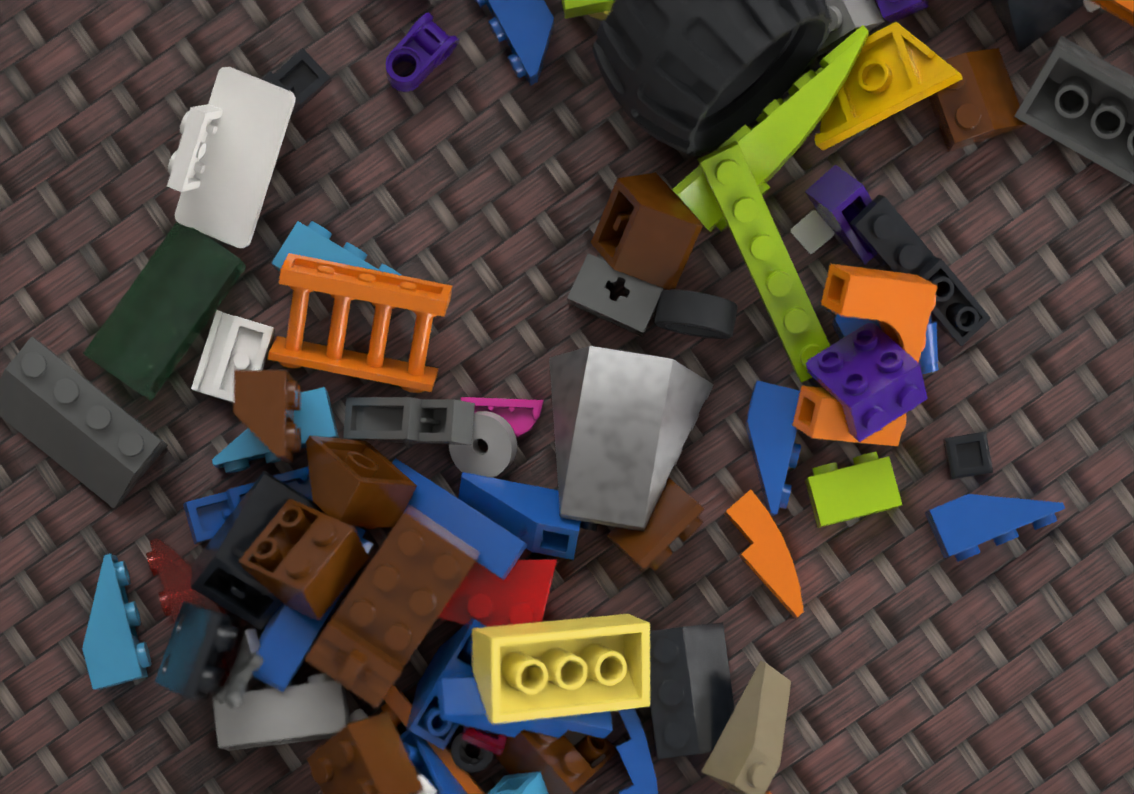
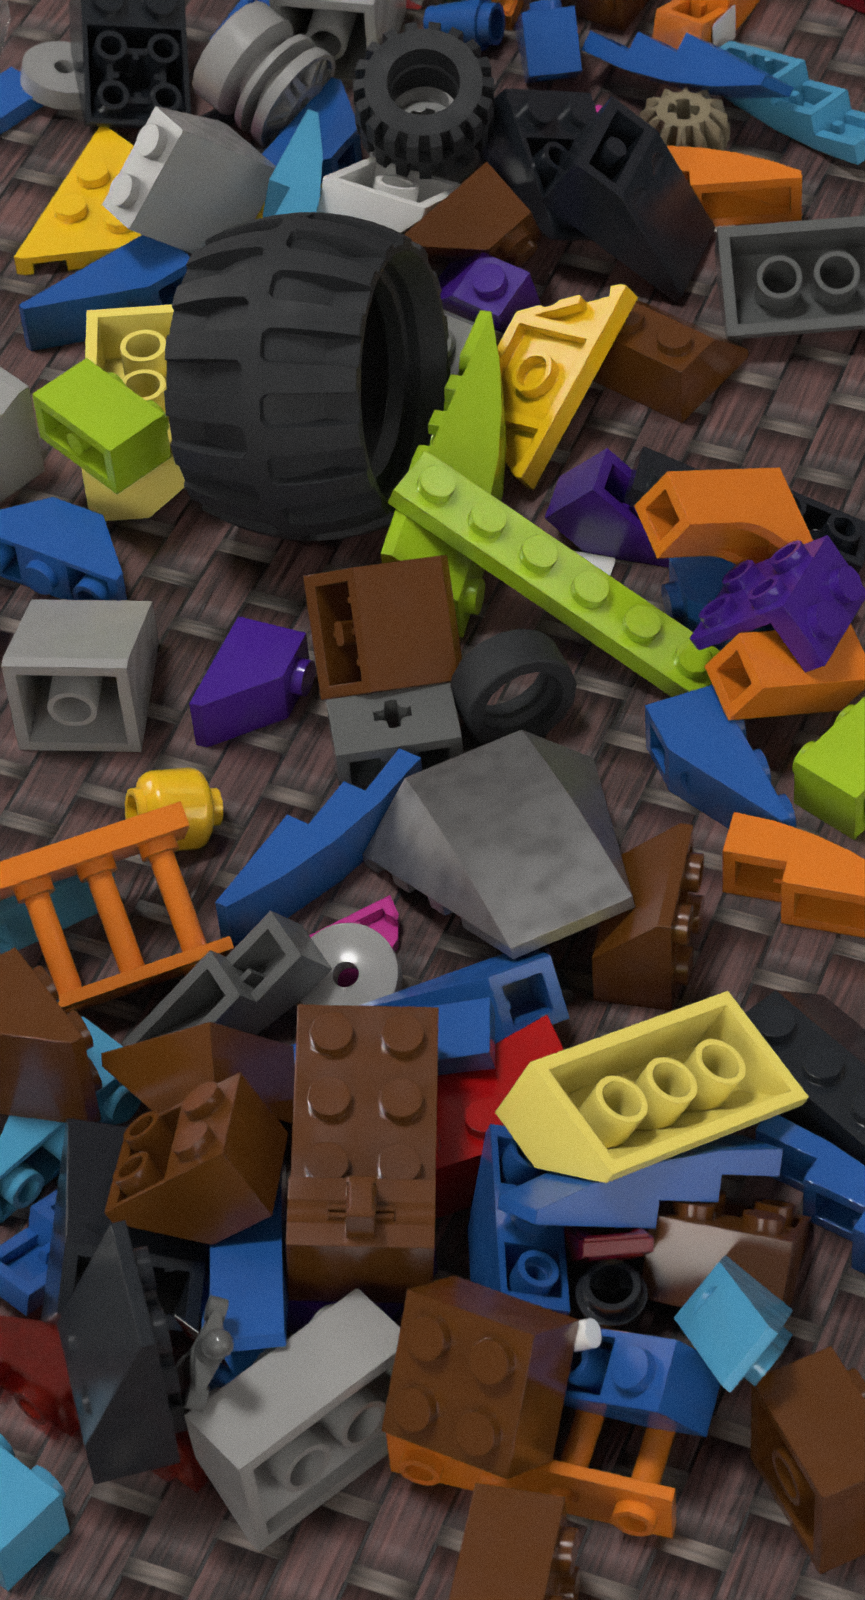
camera: 30 degrees left, 35 degrees down
none -> light grey slope [1,599,159,752]
none -> yellow head [125,767,223,852]
none -> dark purple slope [189,616,316,748]
none -> blue slope [215,748,422,947]

